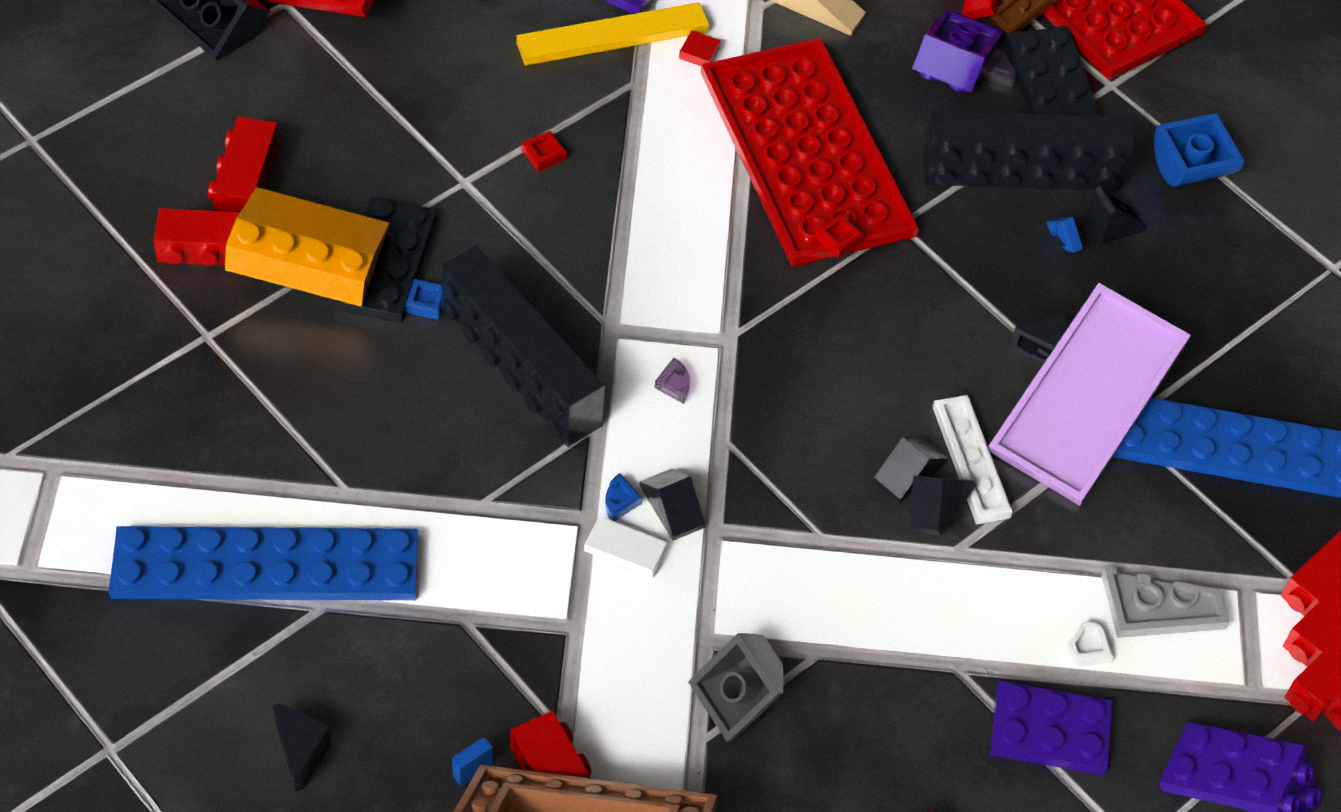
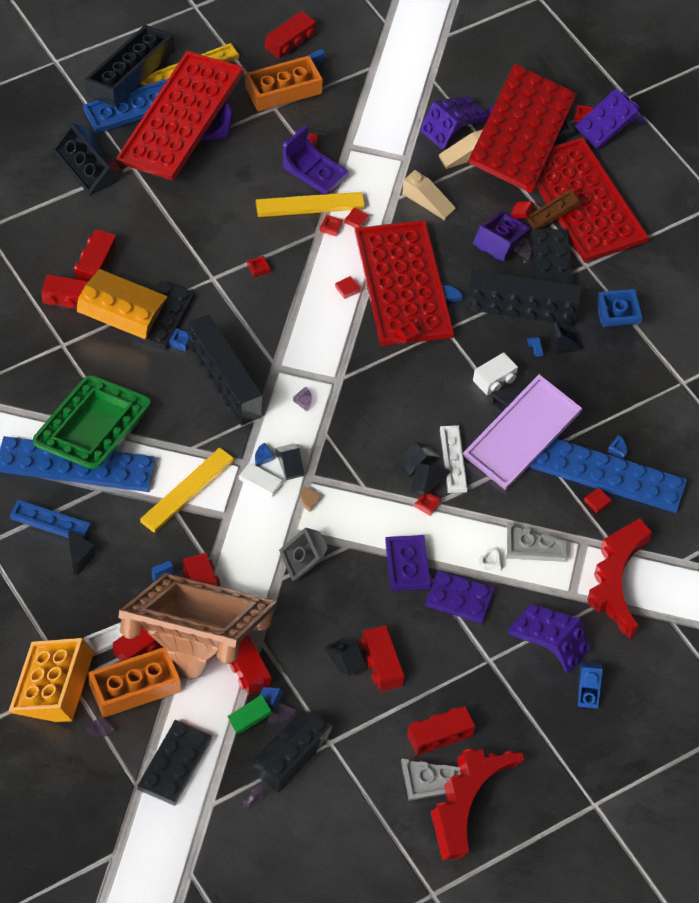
camera: 10 degrees right, 0 degrees up
none -> blue plate [10,500,91,539]
none -> green wedge [33,376,150,469]
none -> yellow tile [140,447,234,533]
none -> medium nougat tile [301,486,321,512]
none -> red tile [320,215,343,237]
none -> red tile [335,276,360,299]
none -> dark purple plate [385,535,431,591]
none -> red tile [414,492,441,516]
none -> blue tile [442,285,462,303]
none -> white brick [473,352,518,395]
none -> red tile [584,488,612,513]
none -> blue tile [608,435,627,460]

